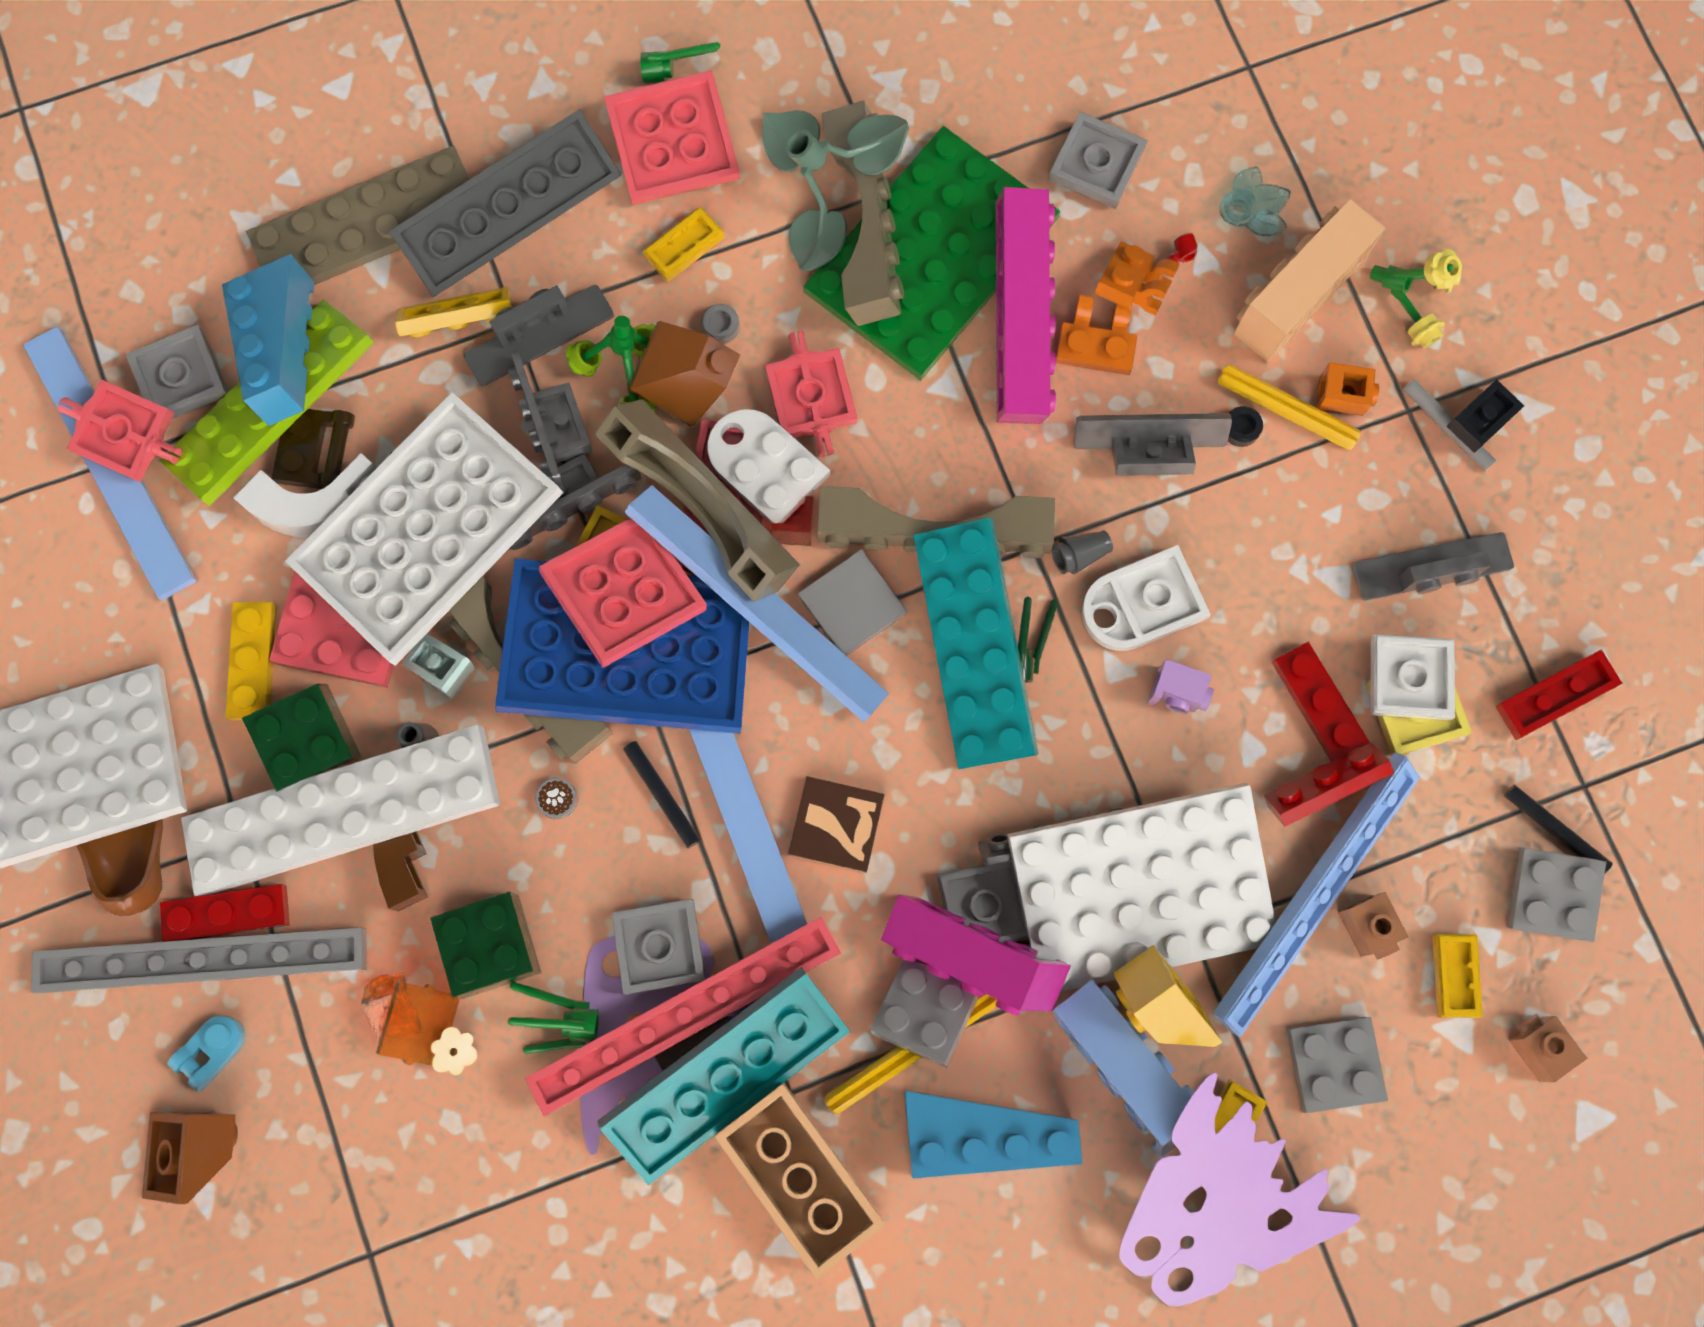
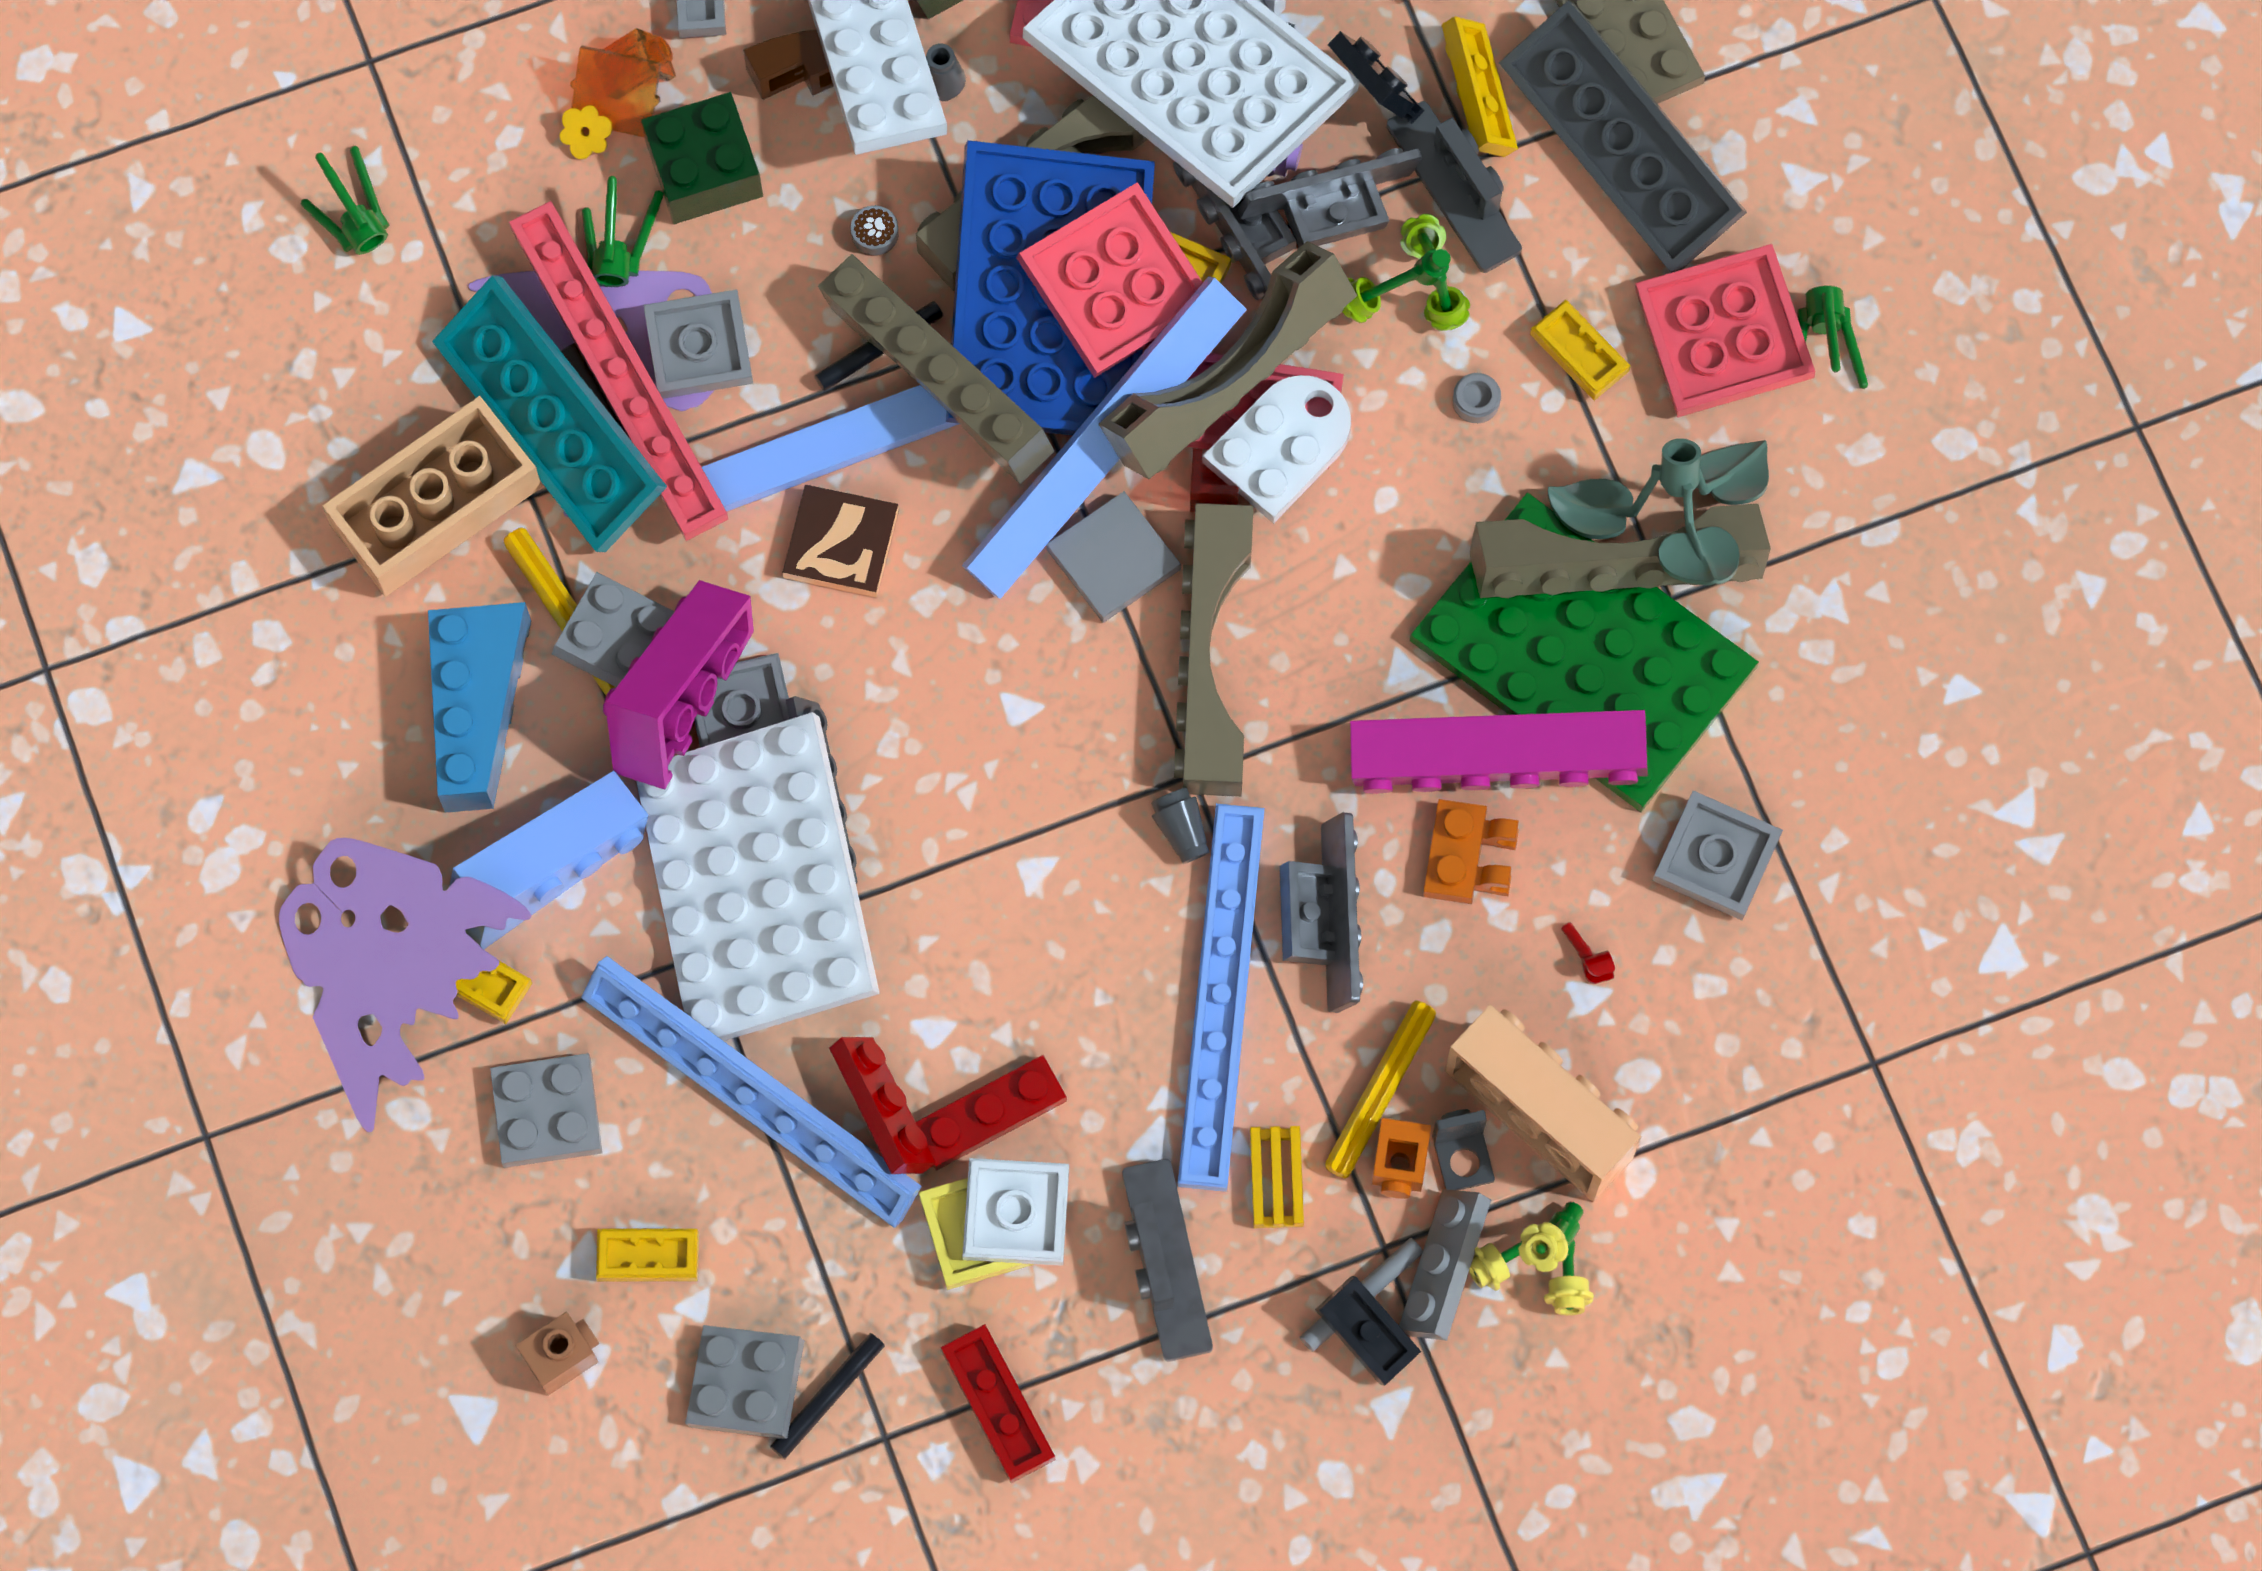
camera: 90 degrees right, 5 degrees down
light aqua slope [401,634,475,699] -> none
dark orange slope [627,321,740,427] -> none
coral plate [765,331,857,457] -> none
teal plate [913,518,1039,770] -> none
dark green plant [1018,596,1058,683] -> none
white plate [1082,545,1211,651] -> none
orange plate [1094,241,1180,316] -> none
yellow slope [1113,945,1222,1047] -> none
lavender brick [1147,659,1214,714] -> none
clear light blue plate [1219,167,1291,236] -> none
black tile [1228,406,1263,447] -> none
nougat brick [1338,892,1409,960] -> none
none -> green plant [301,146,390,255]
none -> dark tan arch [818,254,1054,484]
none -> light blue tile [1178,803,1265,1192]
none -> yellow tile [1250,1126,1304,1228]
none -> black plate [1328,31,1424,124]
none -> light grey plate [1399,1189,1491,1341]
none -> dark grey bracket [1432,1109,1495,1191]

